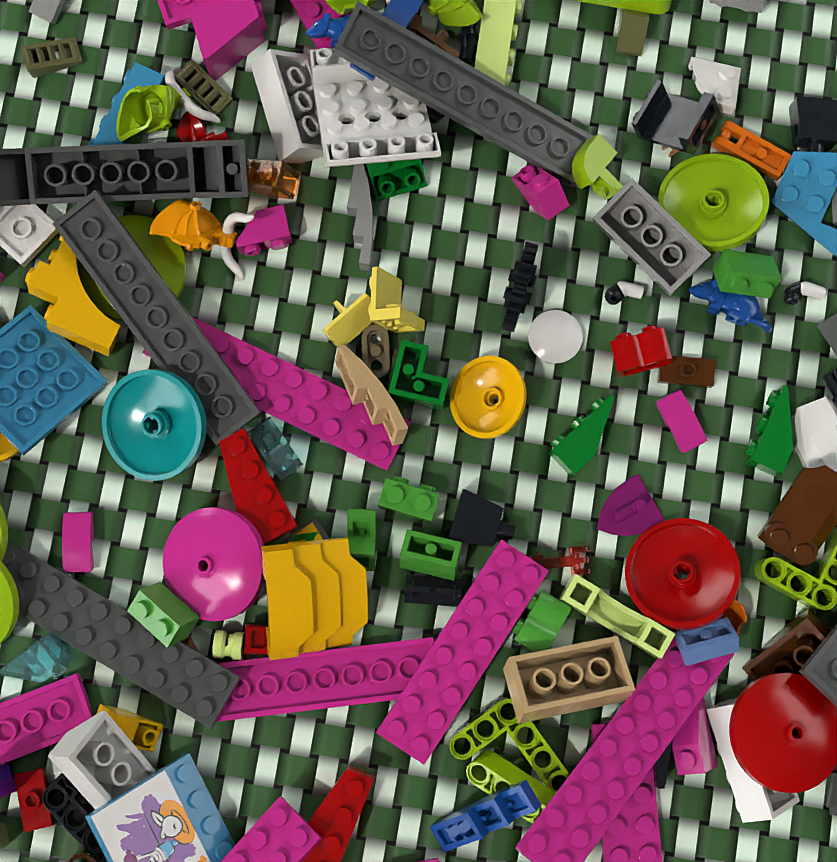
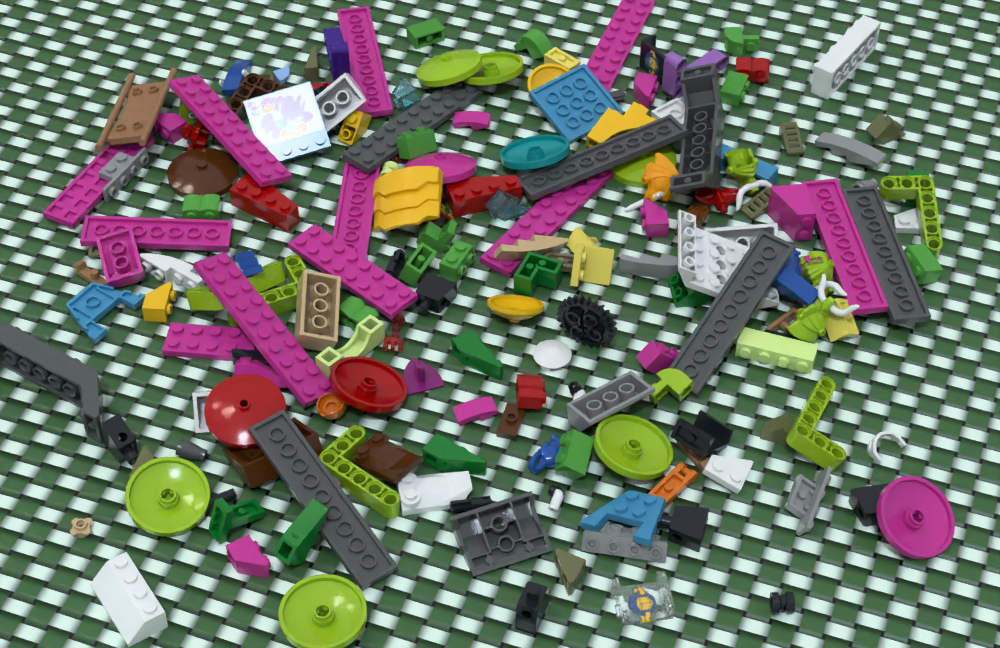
camera: 100 degrees right, 35 degrees down
medium blue slope [673,617,739,666] -> none

